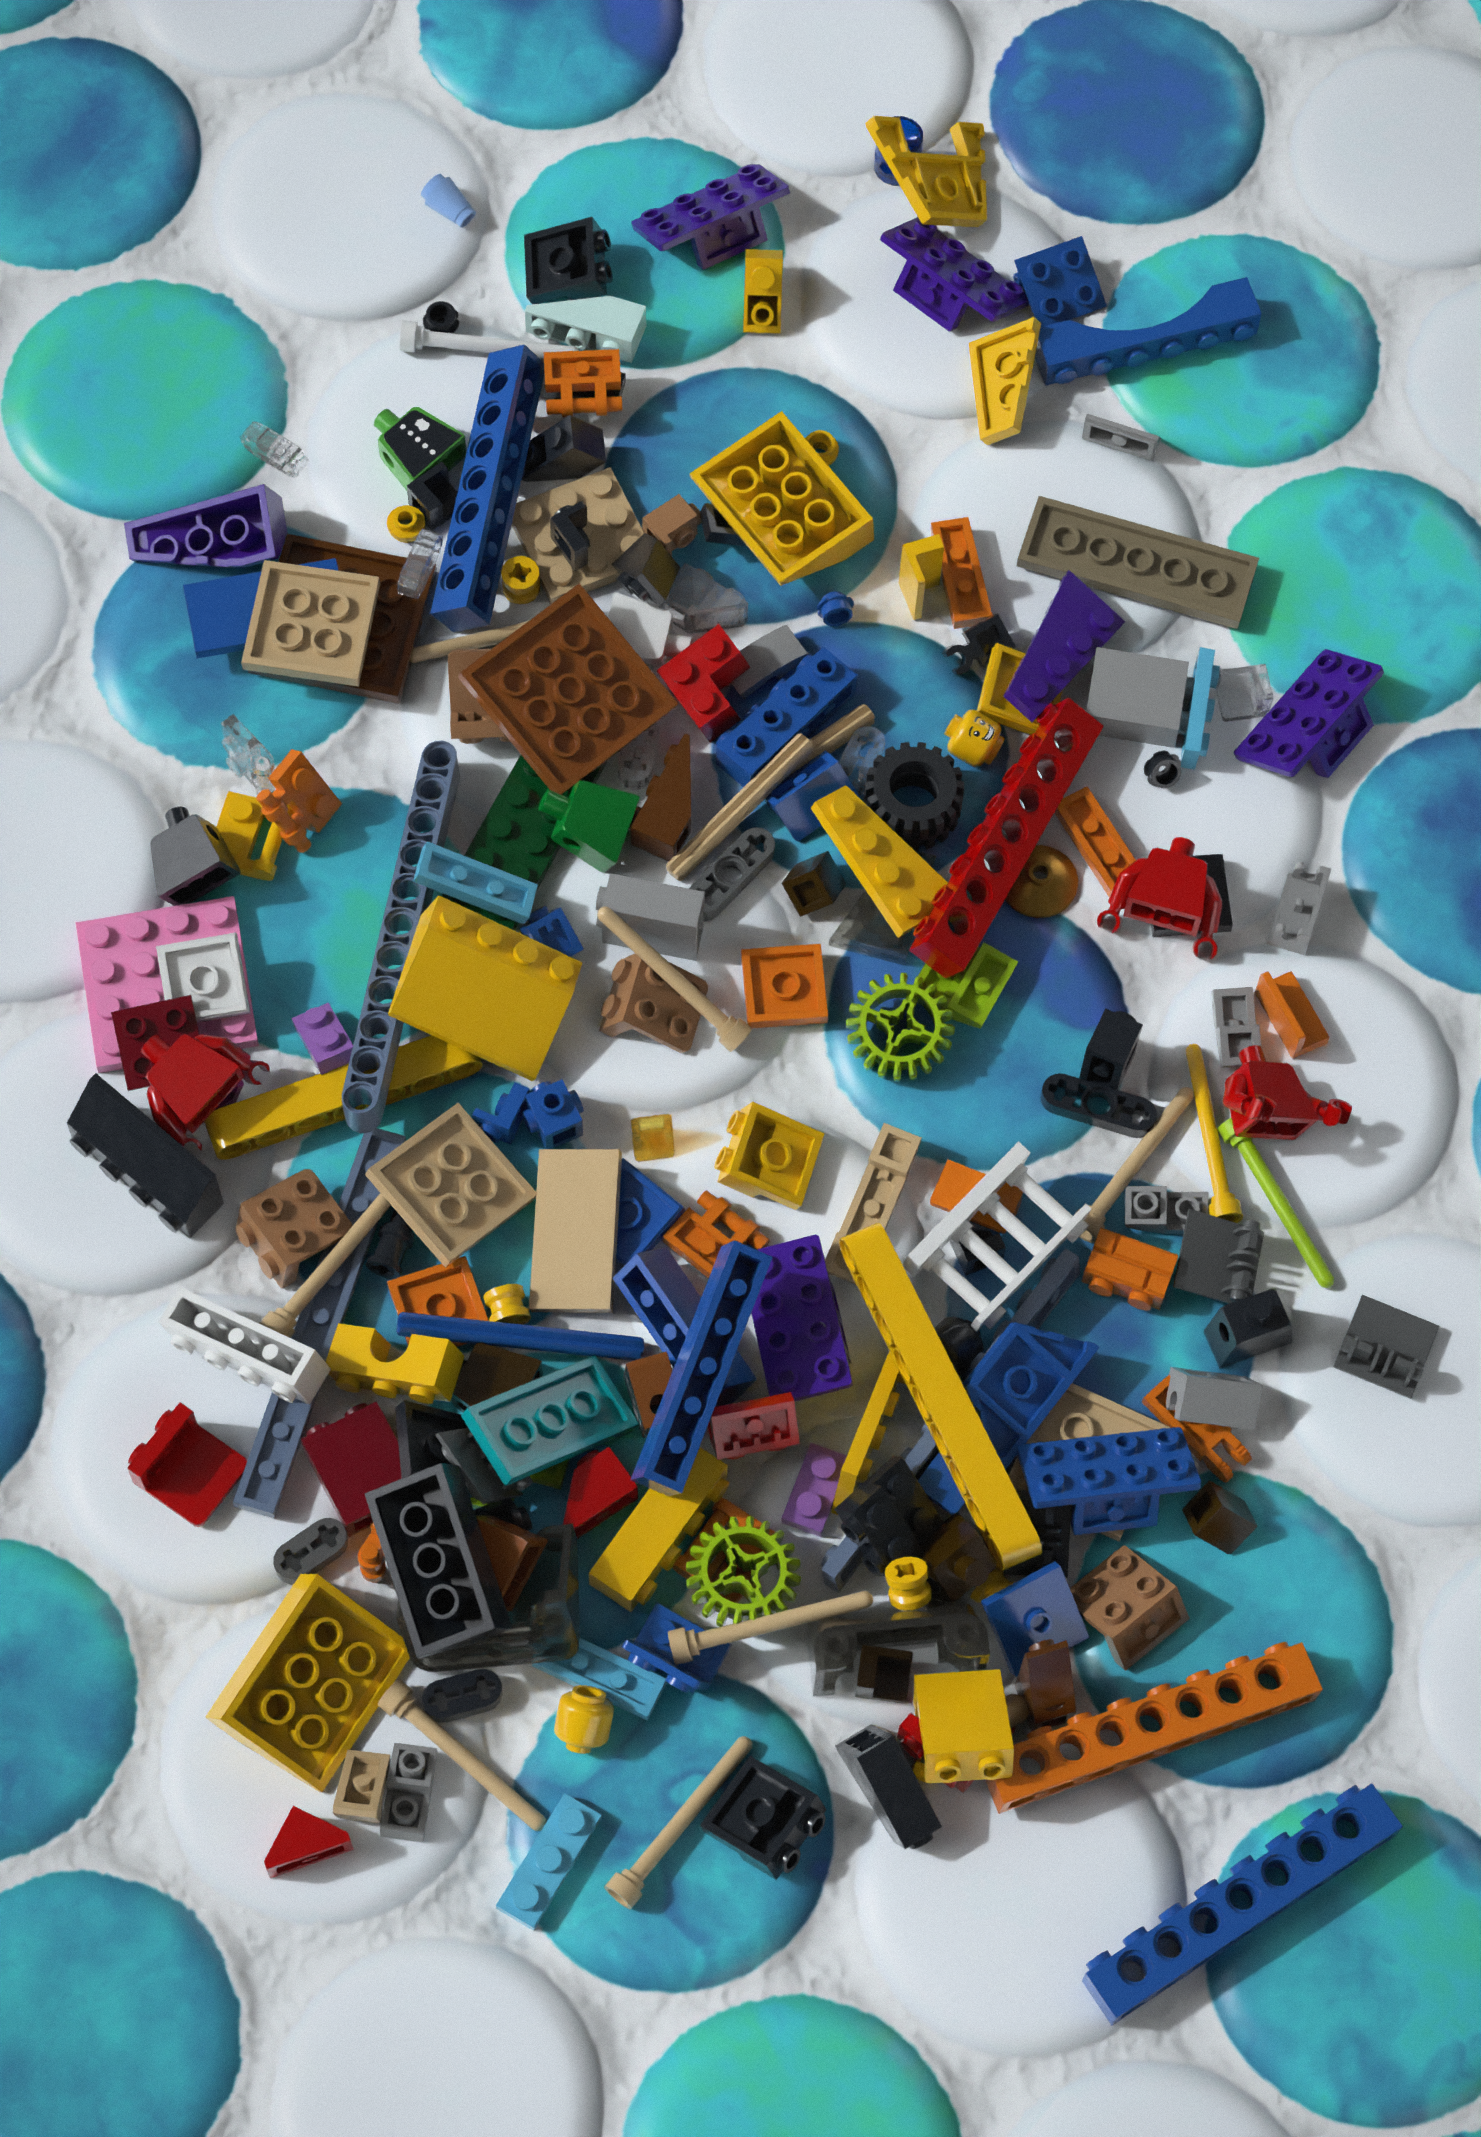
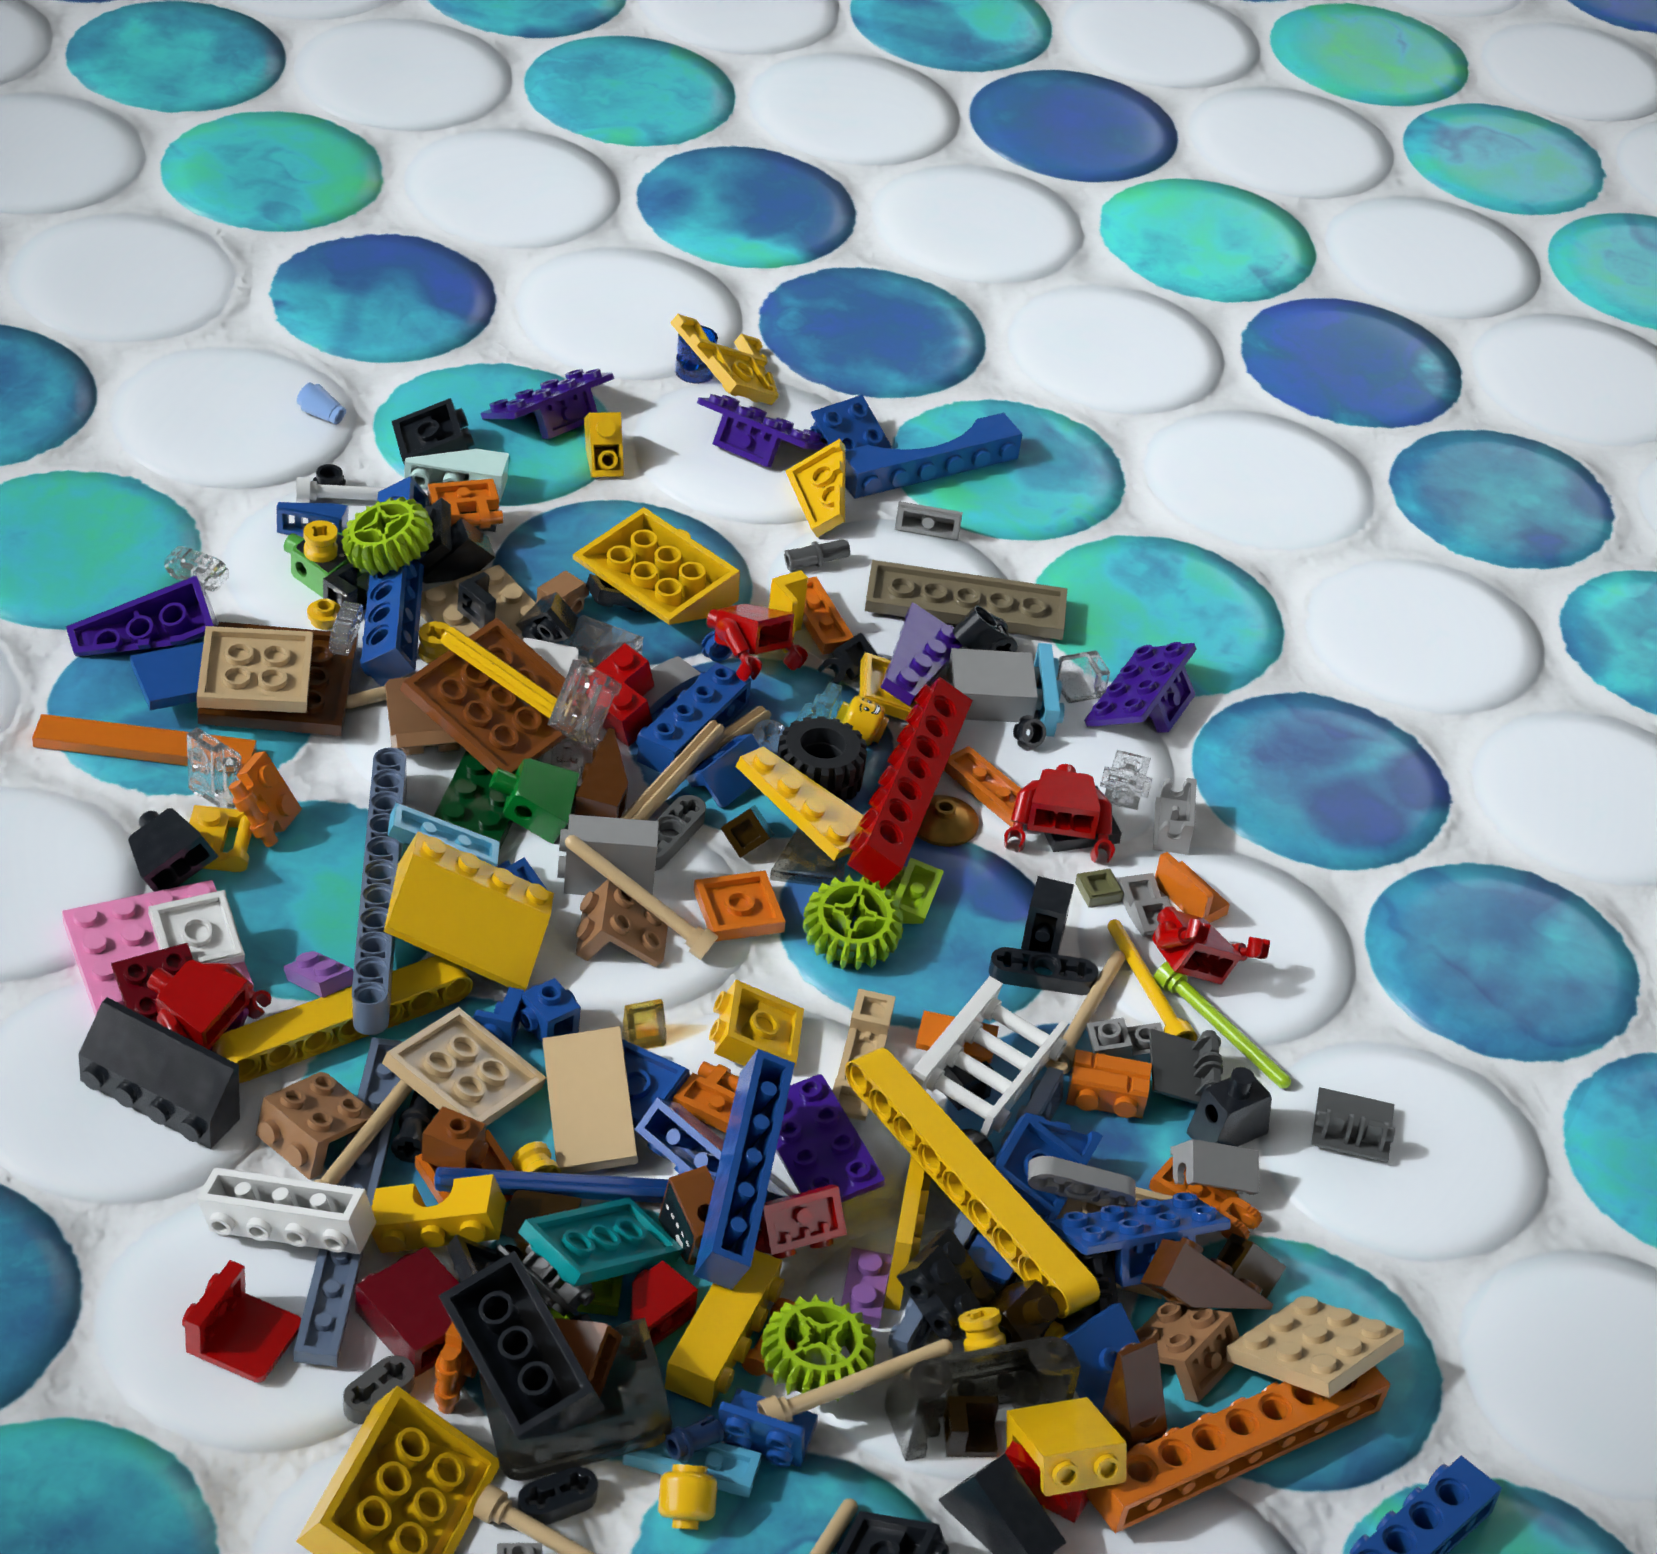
camera: 15 degrees left, 25 degrees down
none -> orange tile [32,714,257,772]
none -> blue slope [276,502,349,537]
none -> yellow wheel [303,520,338,563]
none -> lime gear [341,496,434,576]
none -> black plate [418,498,452,568]
none -> dark orange brick [422,1106,489,1168]
none -> yellow axle [440,627,564,720]
none -> clear plate [547,659,622,751]
none -> dark blue pin [665,1415,724,1461]
none -> red torso [707,604,808,681]
none -> dark grey axle [784,539,851,571]
none -> clear light blue bracket [795,682,842,721]
none -> black piece [953,605,1018,652]
none -> light grey beam [1028,1156,1136,1207]
none -> olive tile [1075,869,1124,908]
none -> clear brick [1100,750,1153,810]
none -> reddish brown slope [1141,1237,1274,1309]
none -> tan plate [1226,1296,1404,1398]

